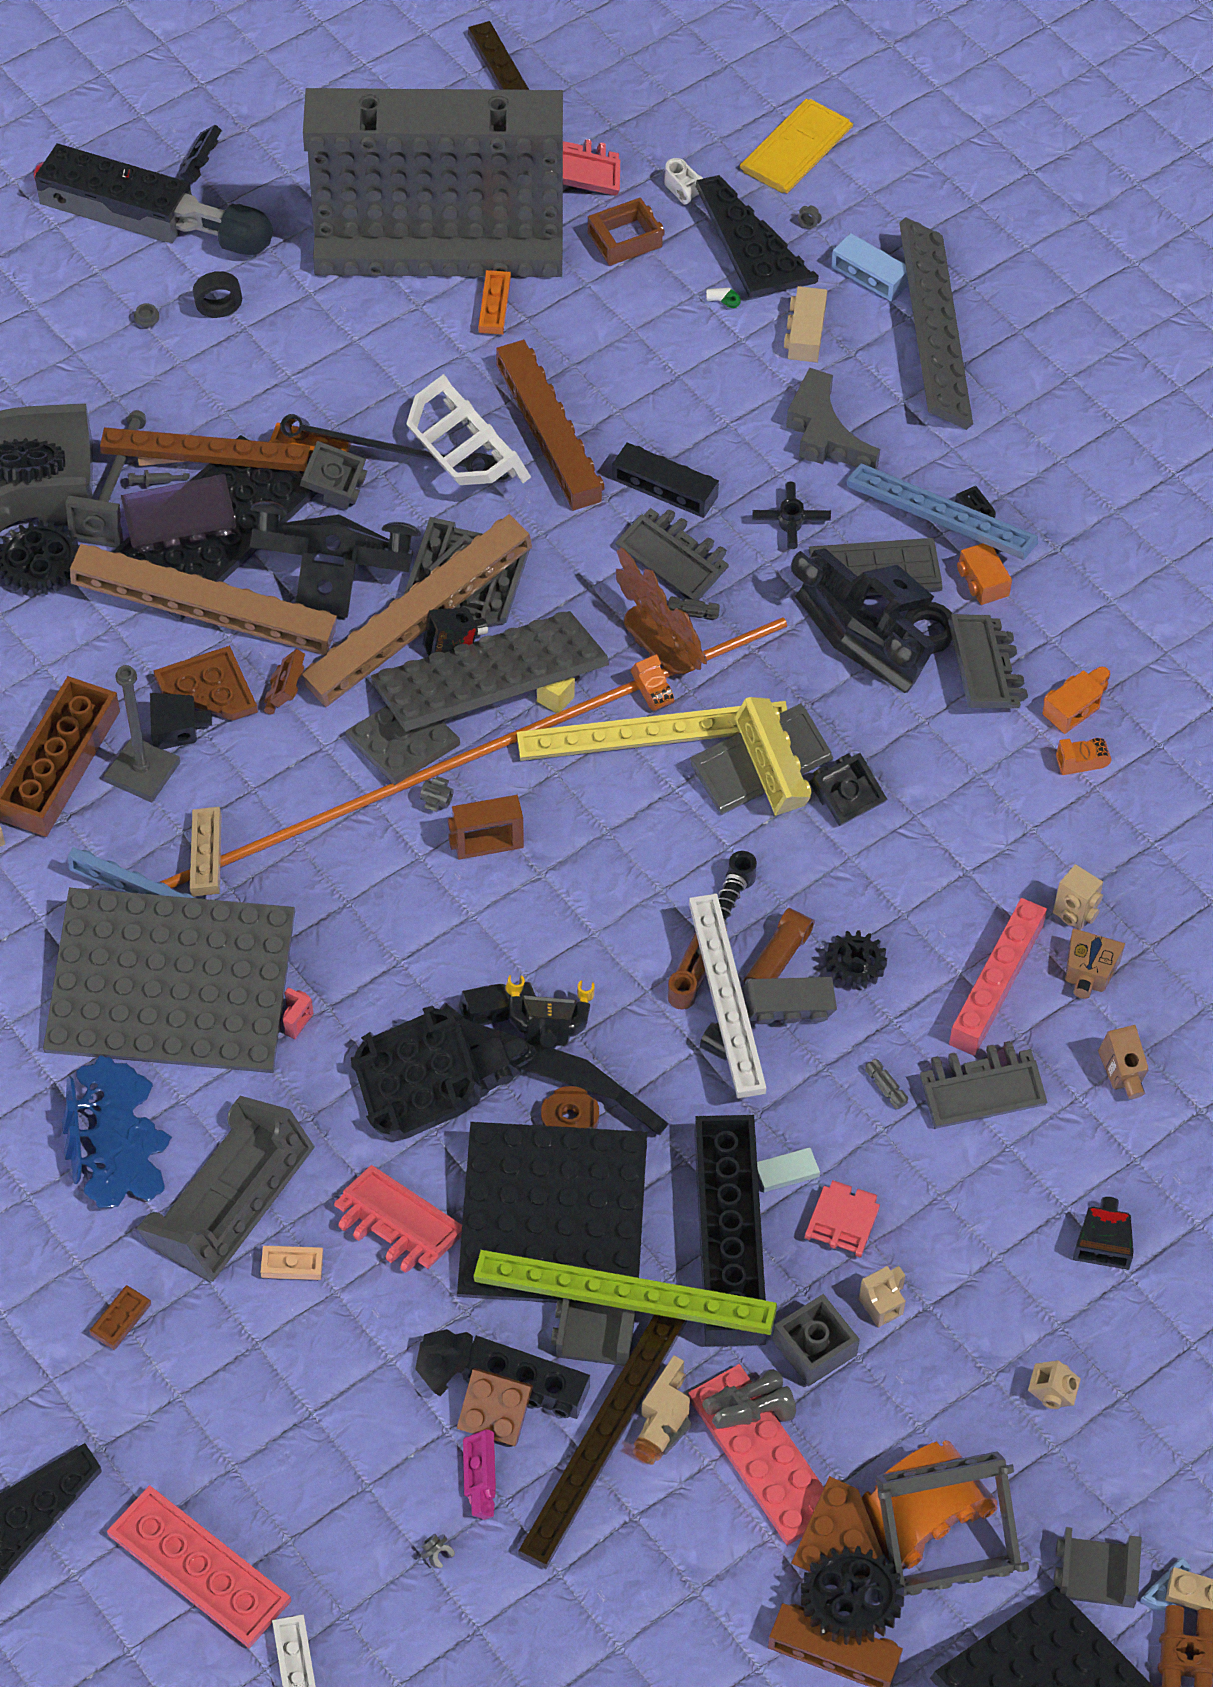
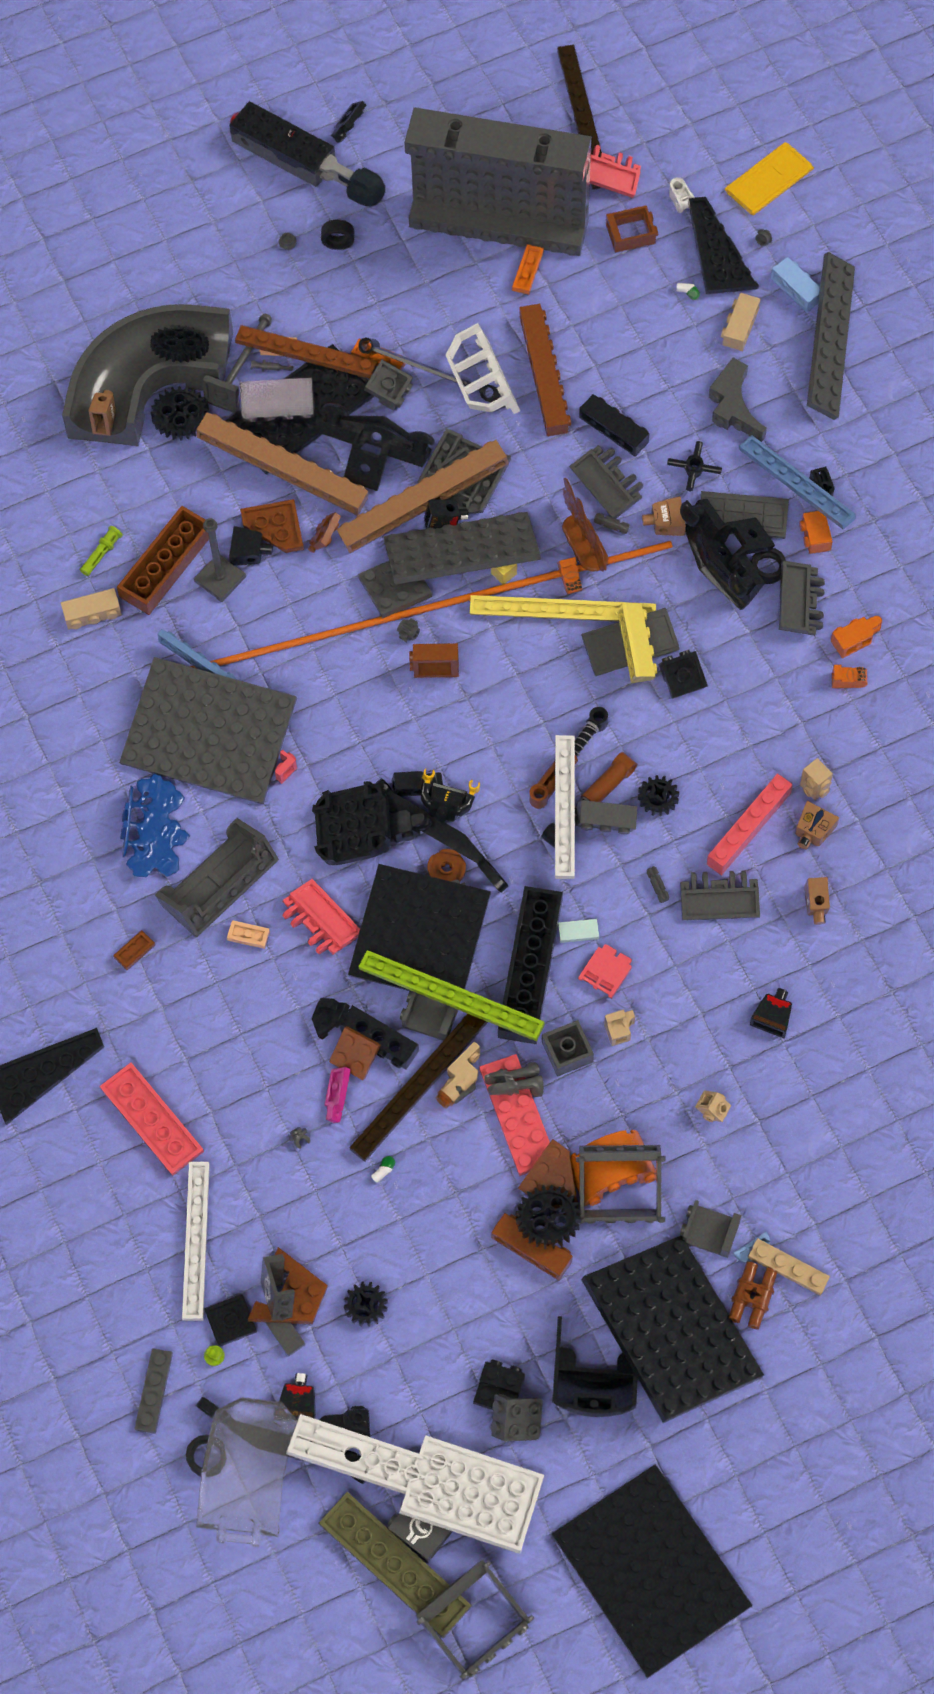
camera: 15 degrees right, 10 degrees up
tan plate [190,807,222,897] -> none
none -> arm [371,1156,395,1183]
none -> medium nougat torso [642,496,686,536]

